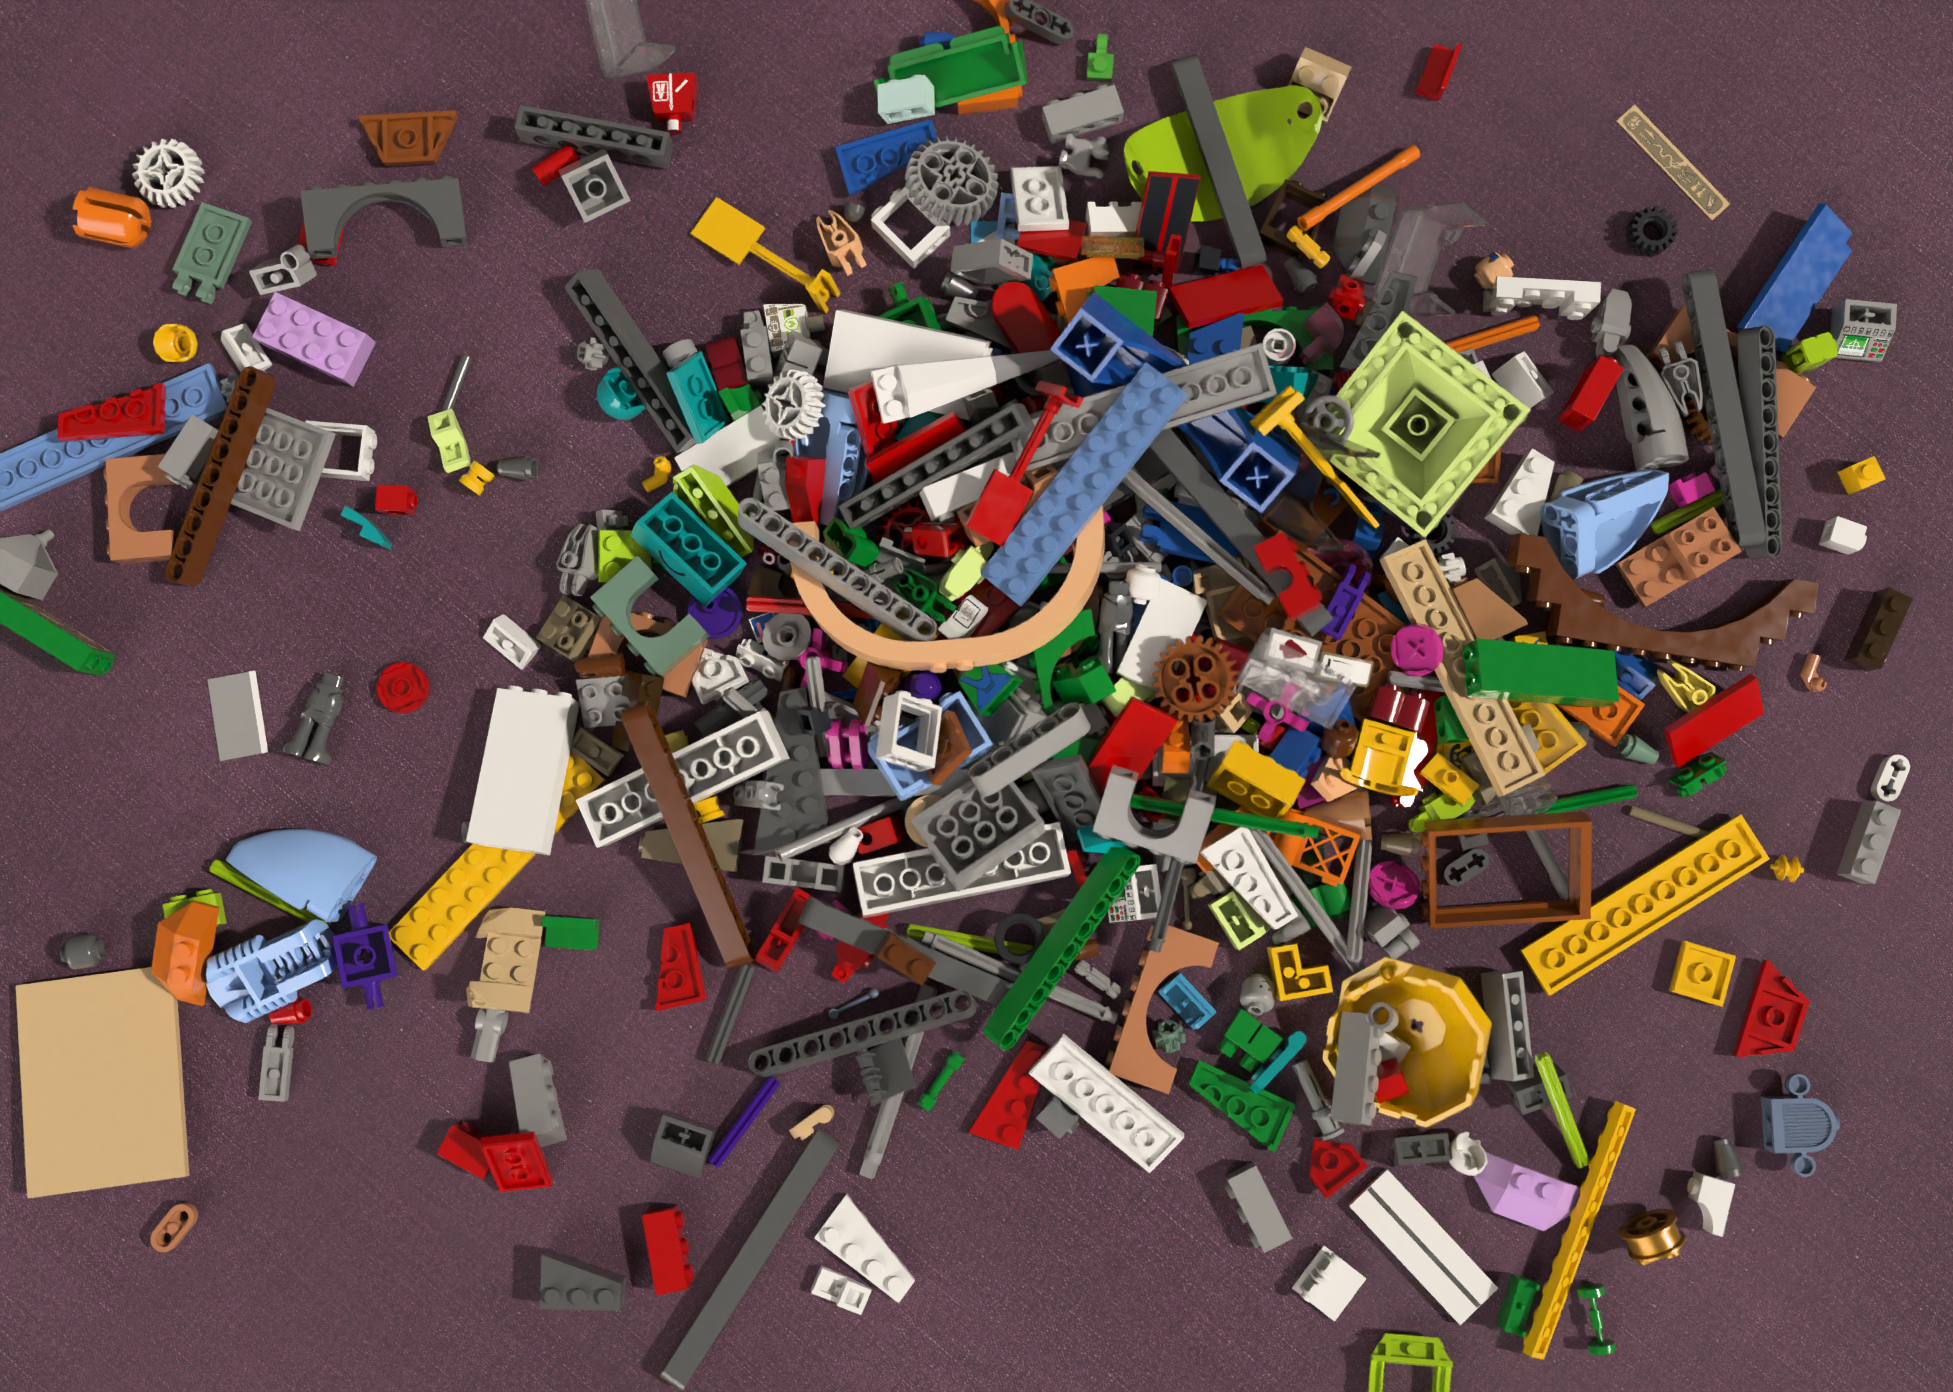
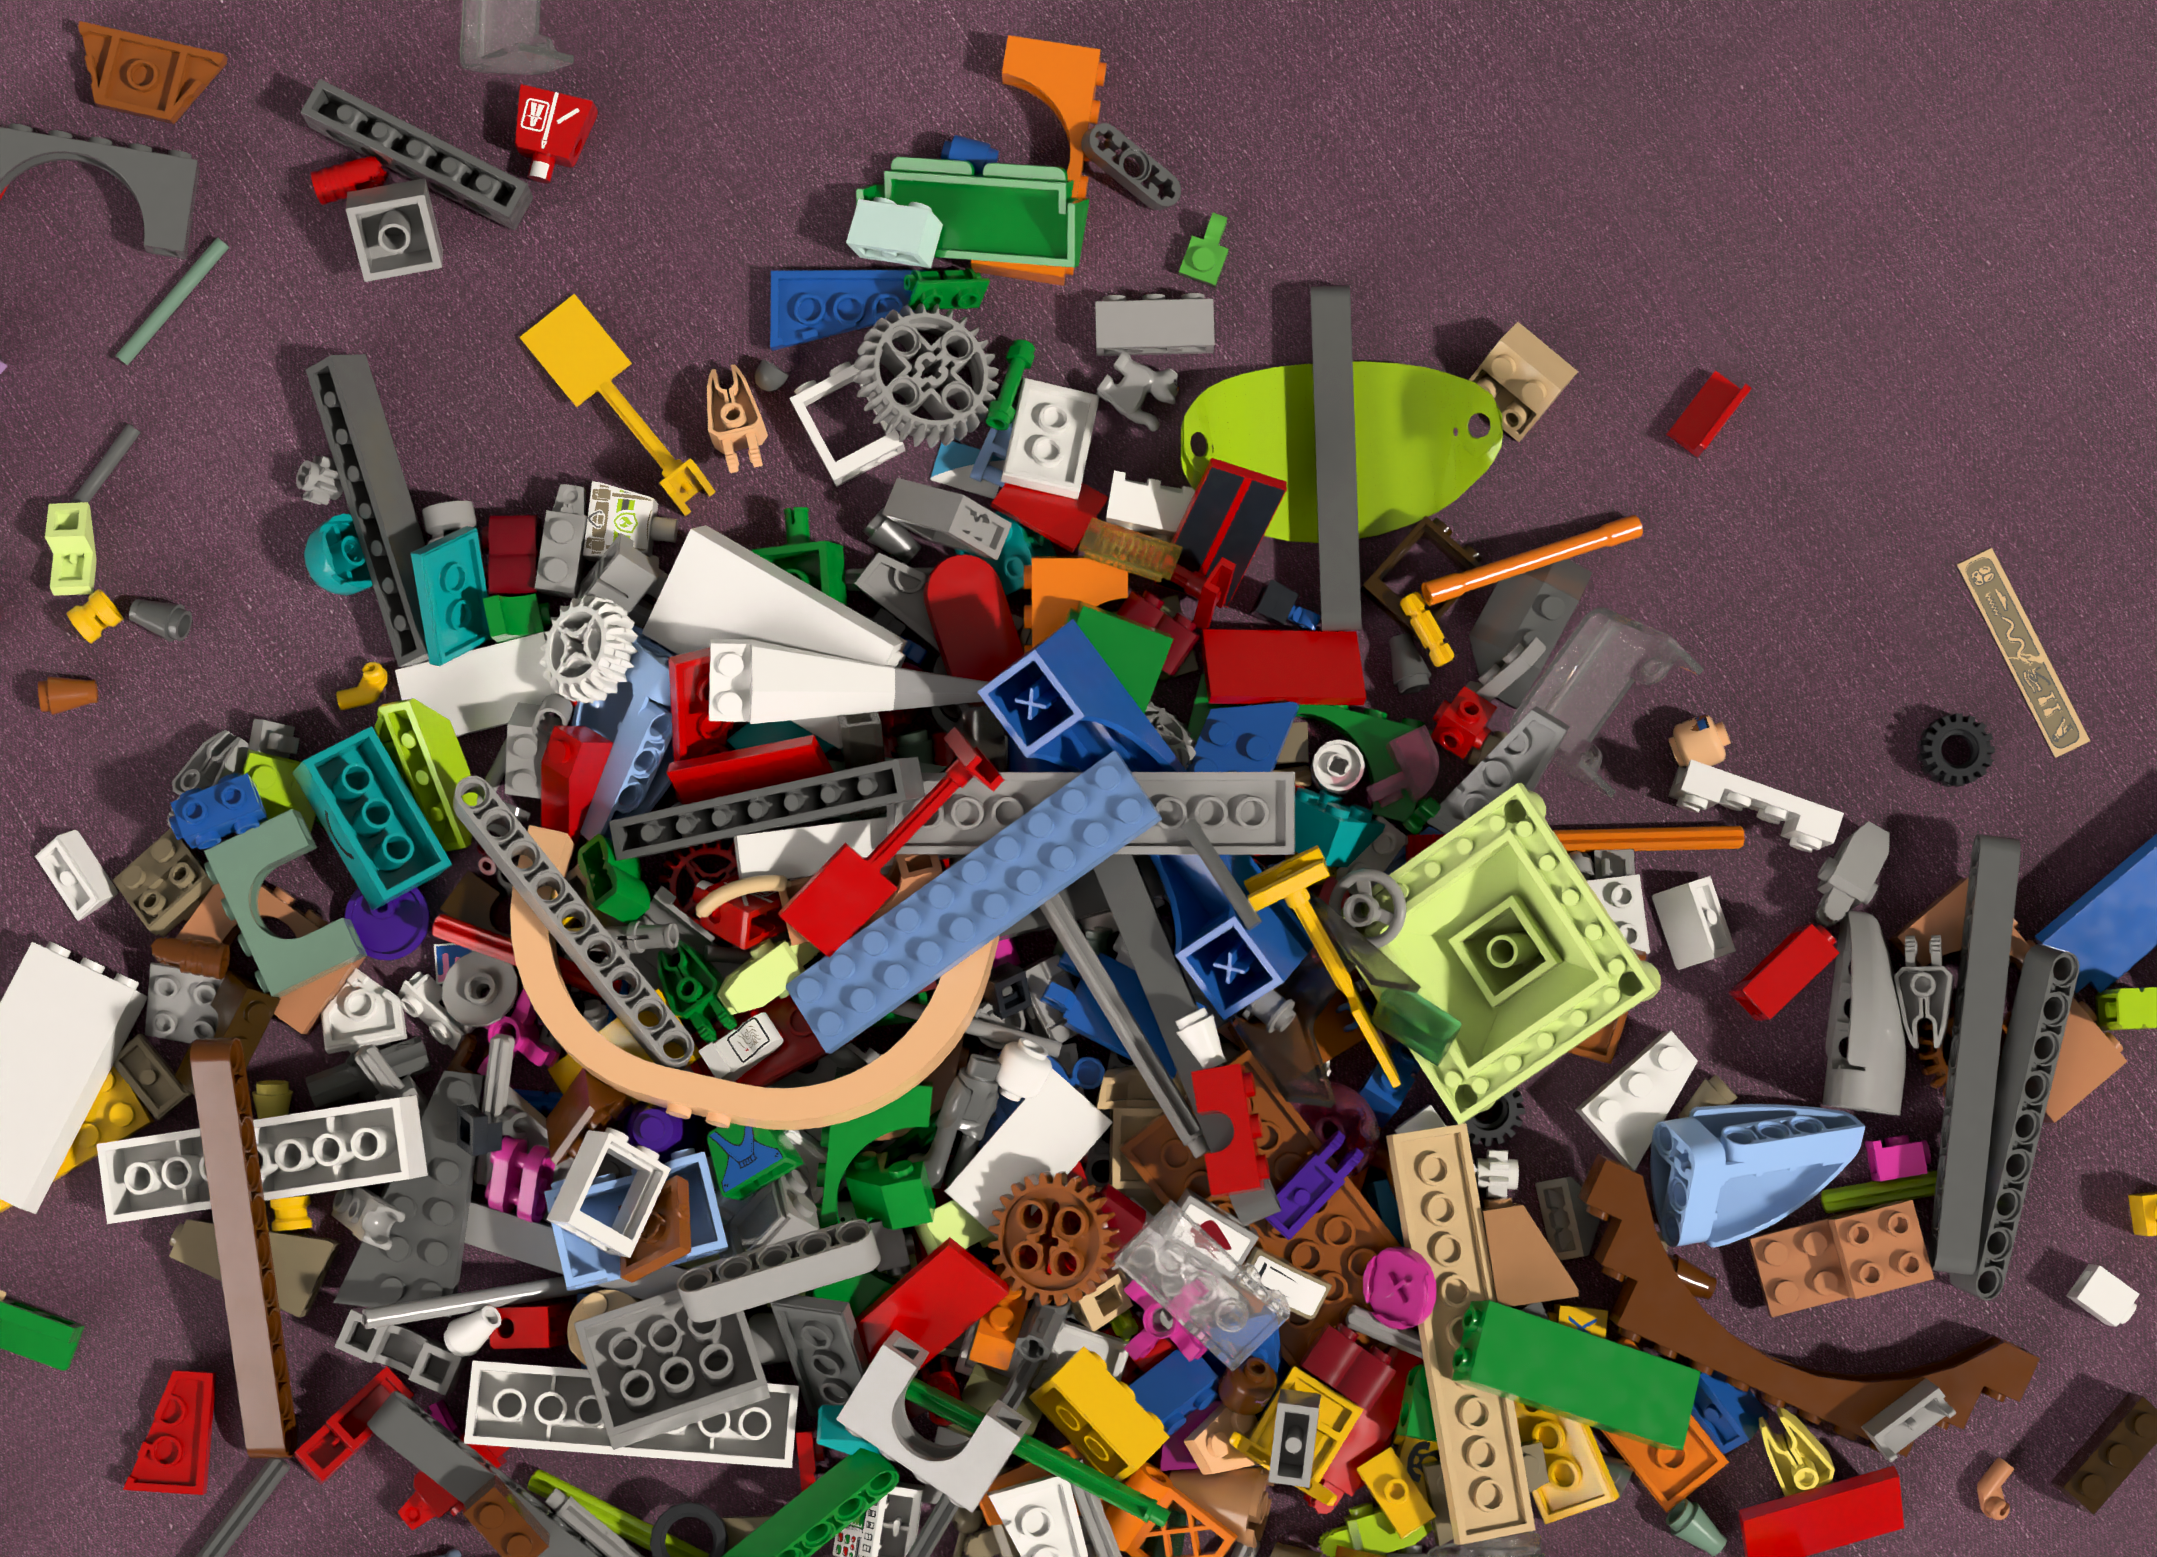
camera: 15 degrees right, 0 degrees up
none -> dark orange cone [38,676,99,715]
none -> sand green bar [115,237,229,366]
none -> blue brick [169,773,268,849]
none -> tan piece [696,875,791,918]
none -> green hinge [904,269,990,310]
none -> green bar [986,339,1035,431]
none -> white cone [1175,1007,1226,1070]
none -> dark grey bar [1181,818,1262,930]
none -> light grey brick [1242,990,1296,1033]
none -> light grey brick [1268,1389,1321,1488]
none -> clear green slope [1371,981,1462,1066]
none -> green bar [1402,795,1441,835]
none -> light grey hinge [1861,1378,1956,1462]

